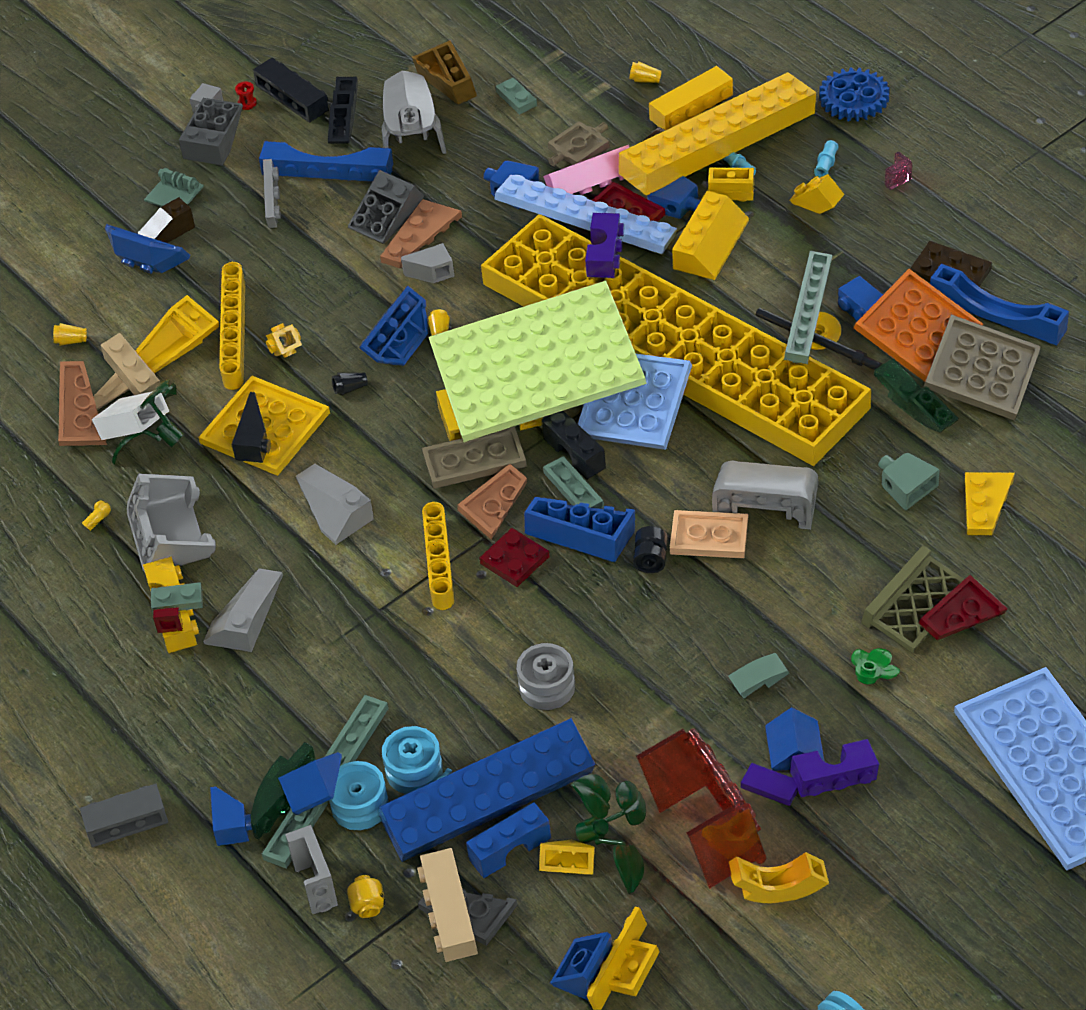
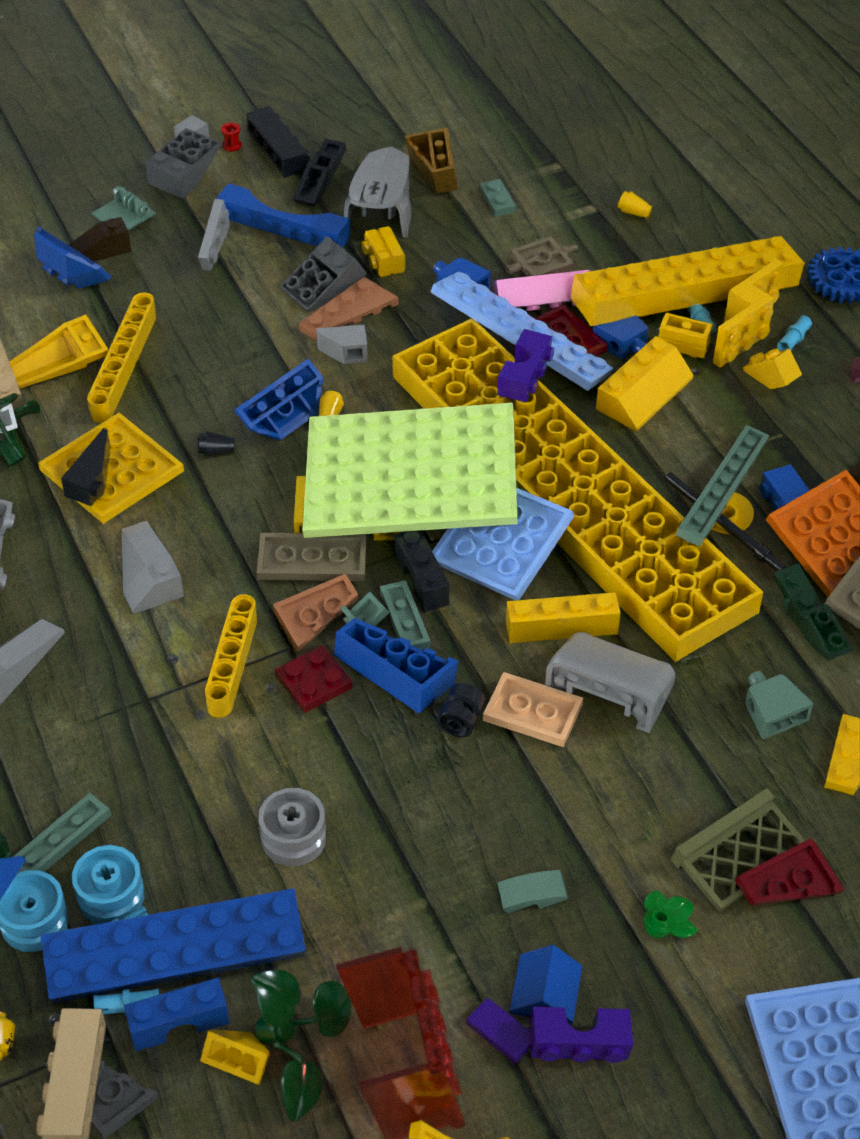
camera: 10 degrees right, 0 degrees up
yellow brick [266,323,302,358] -> none
yellow brick [649,66,733,130] -> none
none -> medium azure pin [94,989,159,1016]
none -> sand green bracket [340,592,390,626]
none -> yellow brick [362,226,405,277]
none -> yellow brick [506,592,621,644]
none -> yellow bracket [713,259,784,367]

